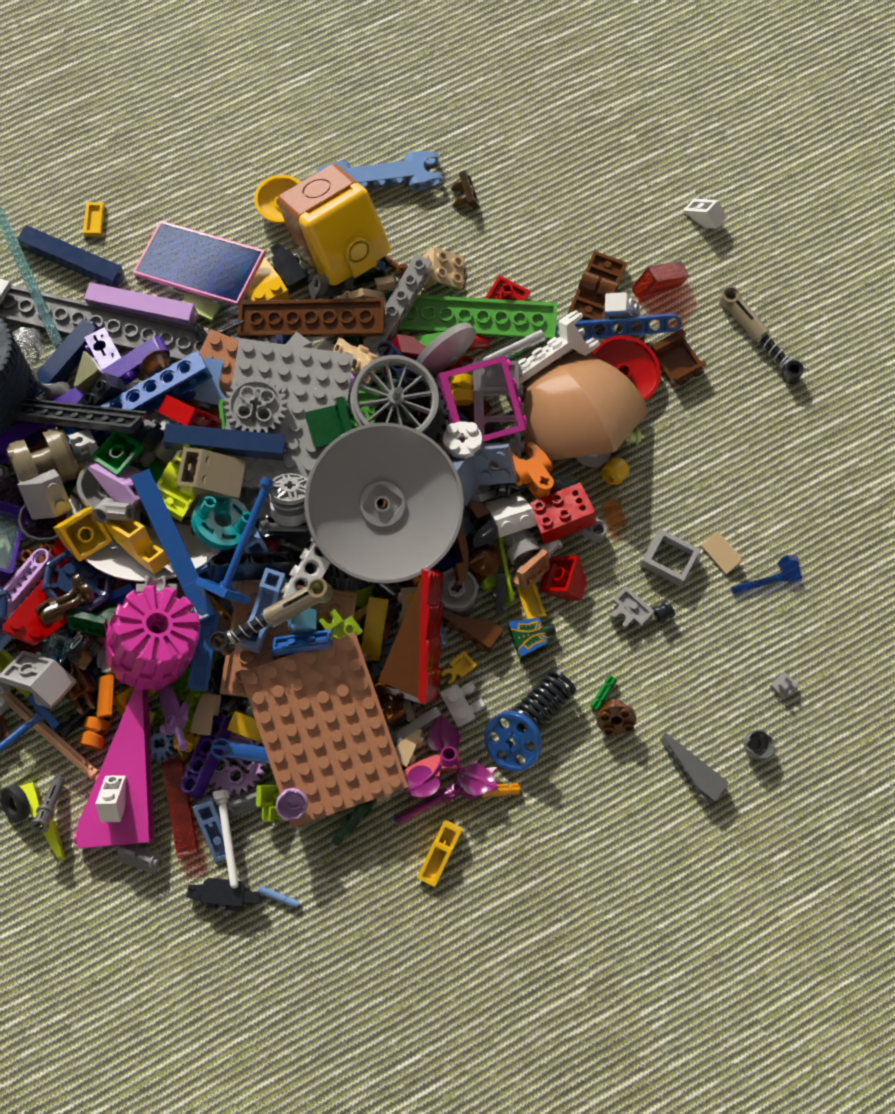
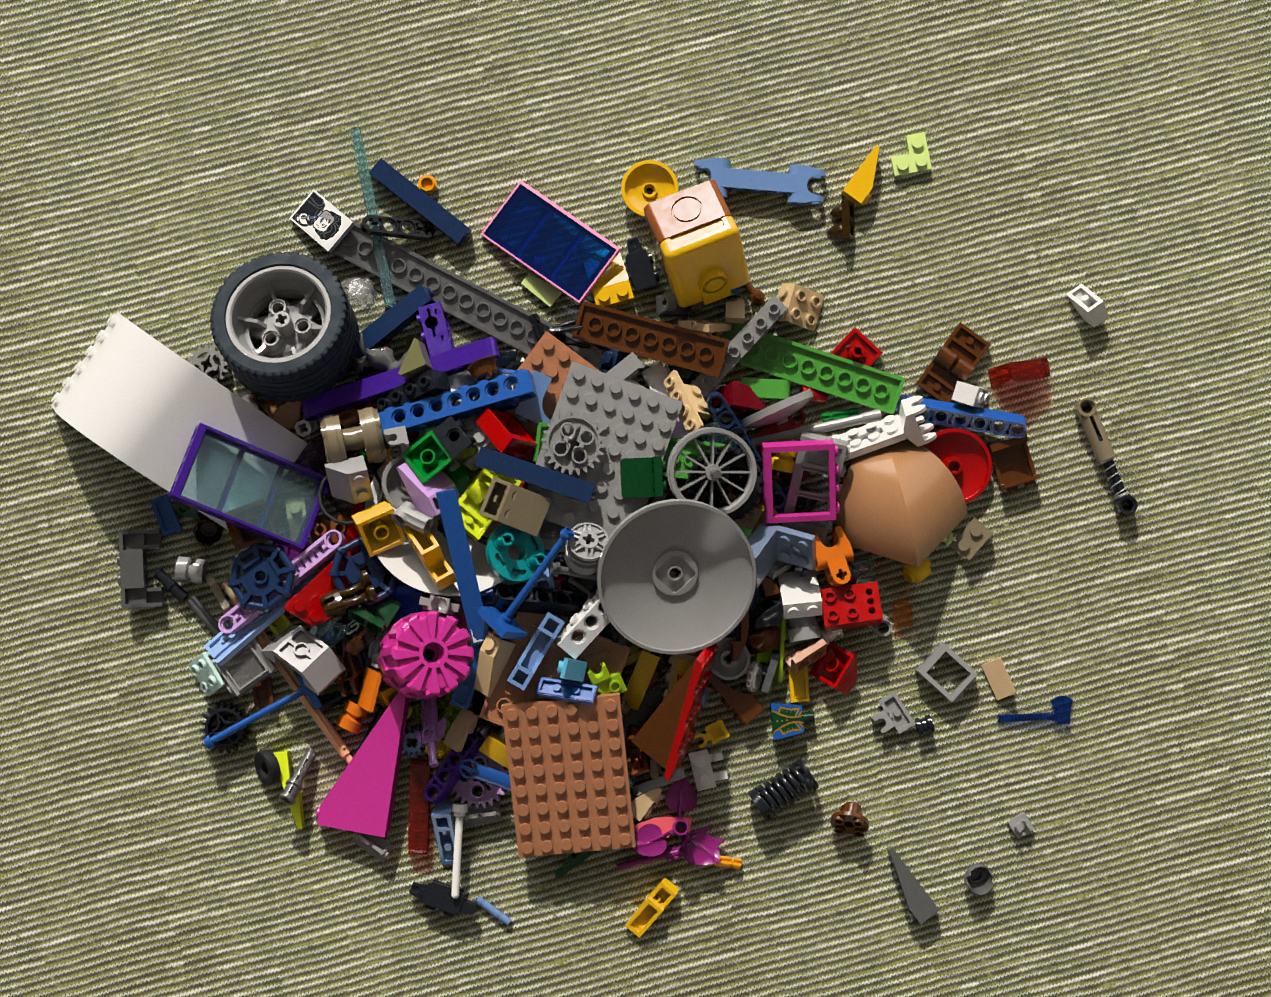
camera: 10 degrees right, 15 degrees up
black plate [9,398,149,434] -> none
yellow tile [83,202,105,237] -> none
lavender brick [84,283,198,327] -> none
white slope [95,775,126,822] -> none
piece [208,578,333,656] -> none
lime plate [256,785,286,822] -> none
lavender hair [276,788,308,821] -> none
white plate [443,422,482,459] -> none
blue wedge [484,711,542,771] -> none
green axle [590,675,617,712] -> none
none -> black beam [360,215,435,241]
none -> light orange plate [418,175,437,194]
none -> tan slope [474,632,516,697]
none -> white gear [746,662,763,692]
none -> yellow slope [841,145,879,207]
none -> yellowish green plate [890,132,932,177]
none -> dark tan bracket [949,518,994,562]

